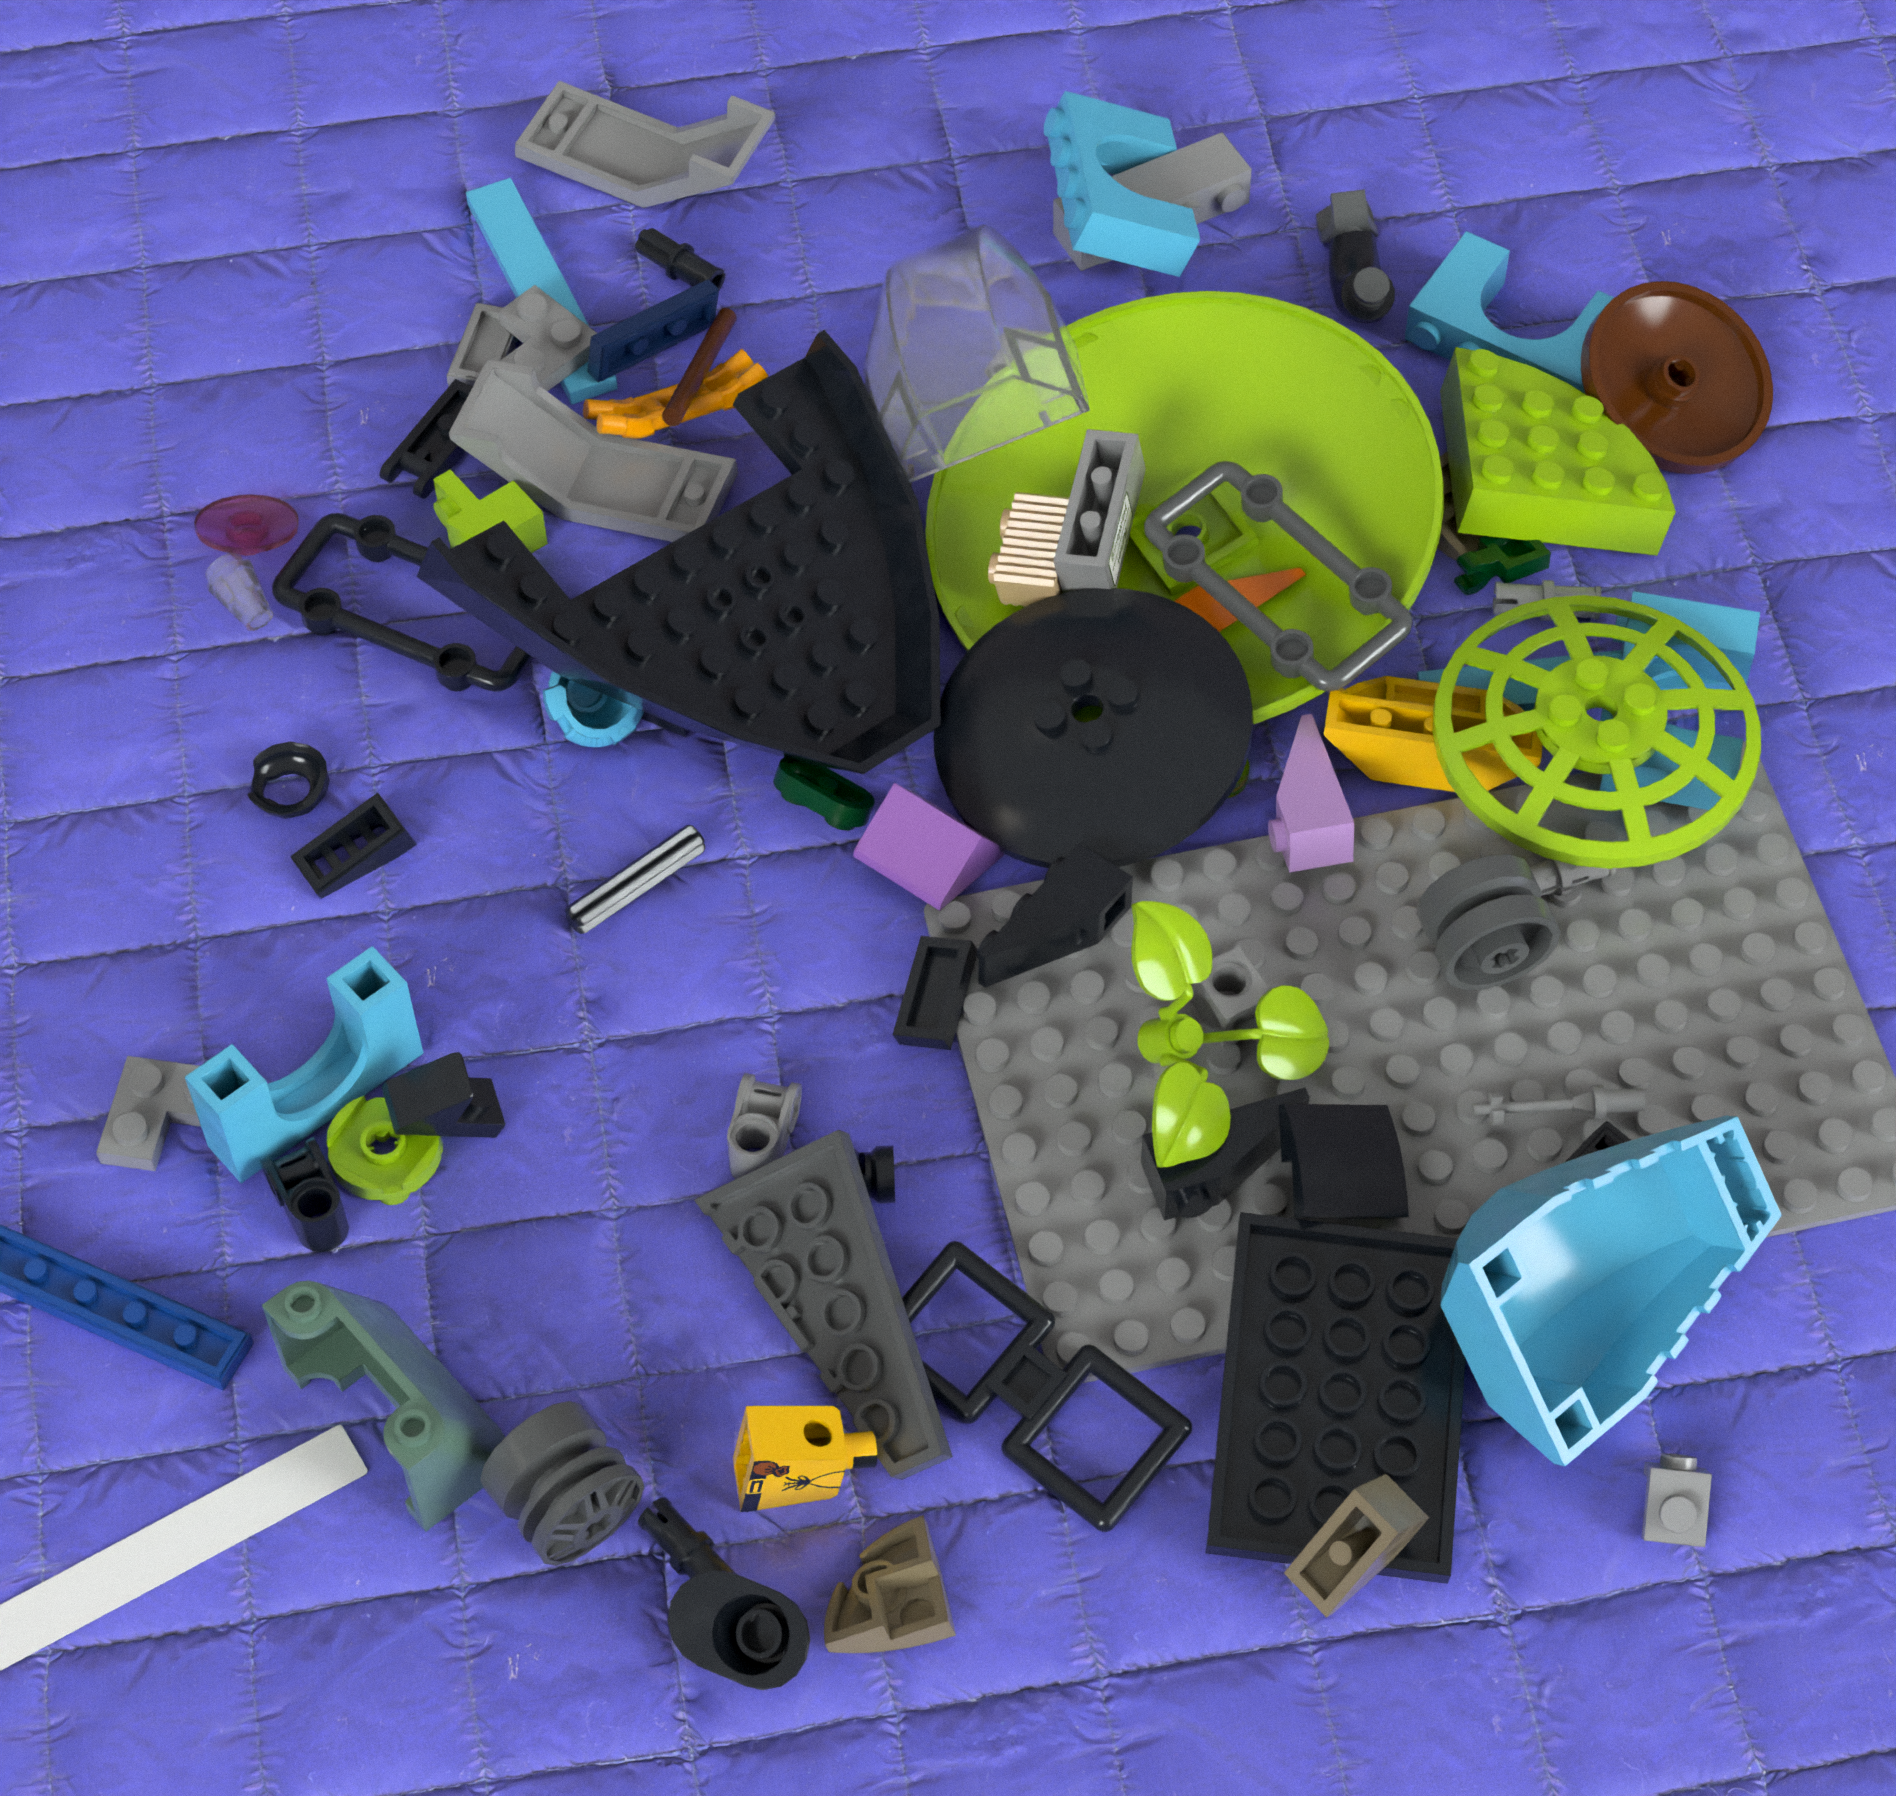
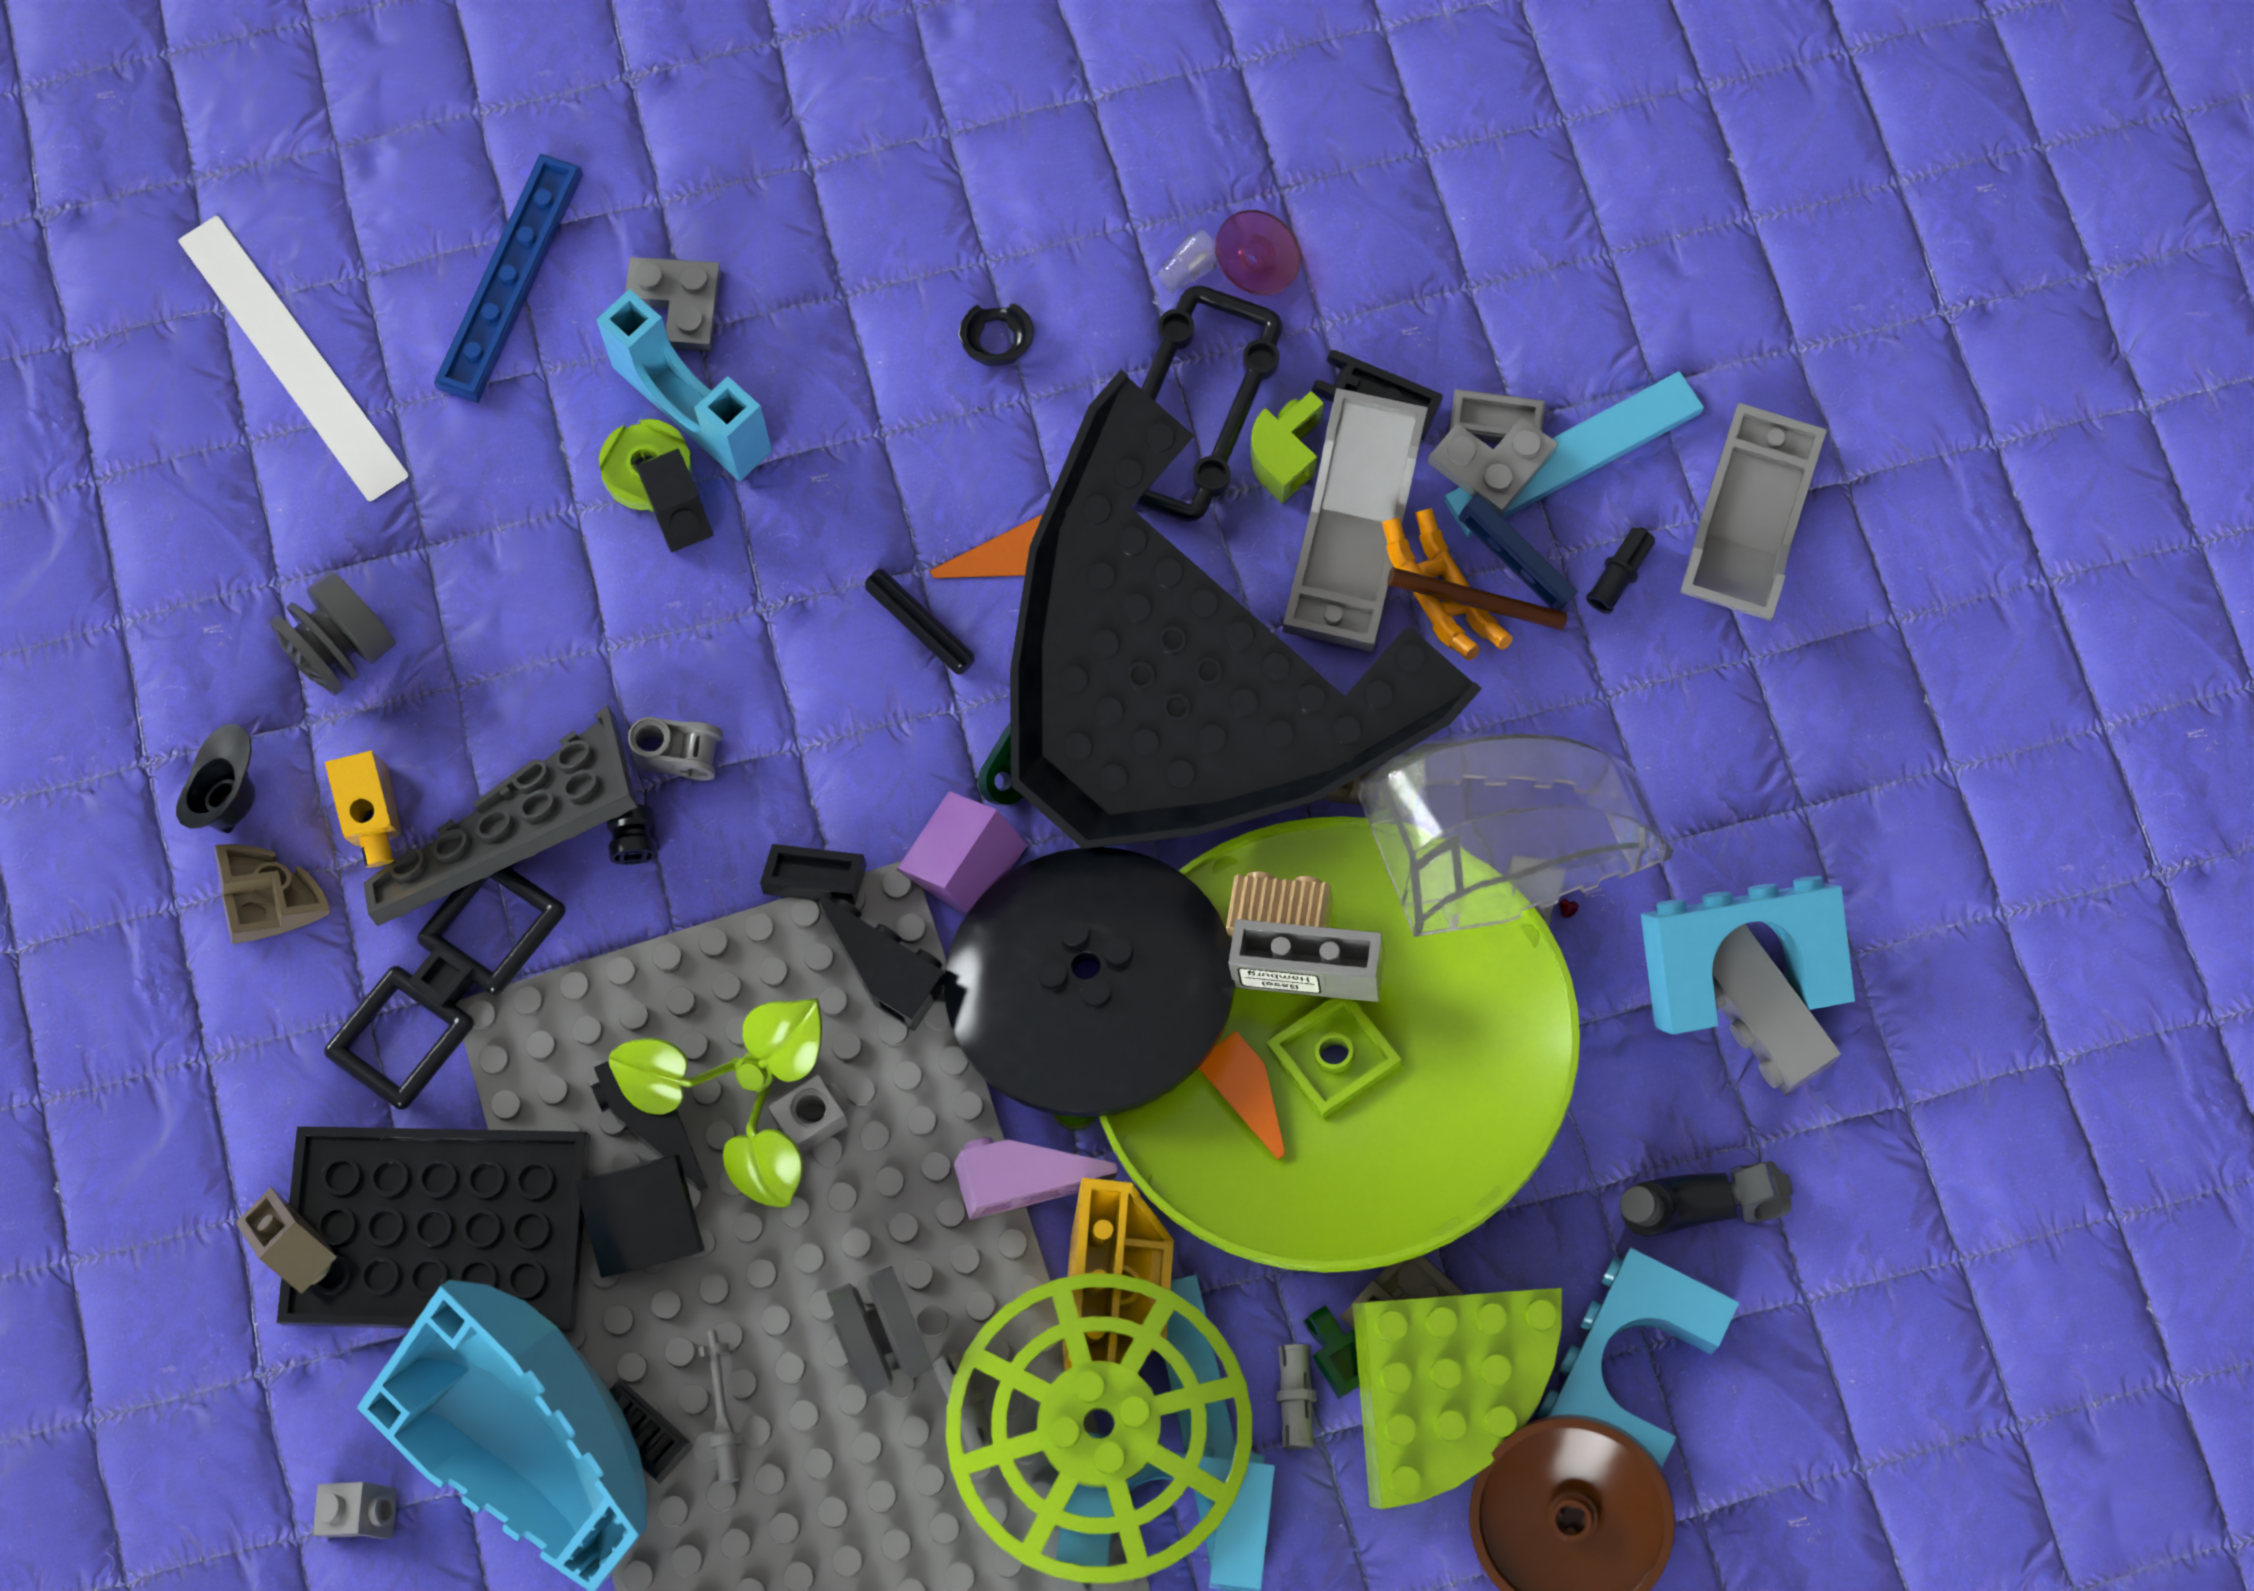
camera: 85 degrees right, 15 degrees up
black piece [260,1137,349,1252] -> none
sand green windscreen [262,1280,505,1532] -> none
black slope [290,793,417,899] -> none
black pin [638,1497,736,1578] -> none
dark grey bar [1144,461,1413,691] -> none
none -> orange sticker [929,515,1042,578]

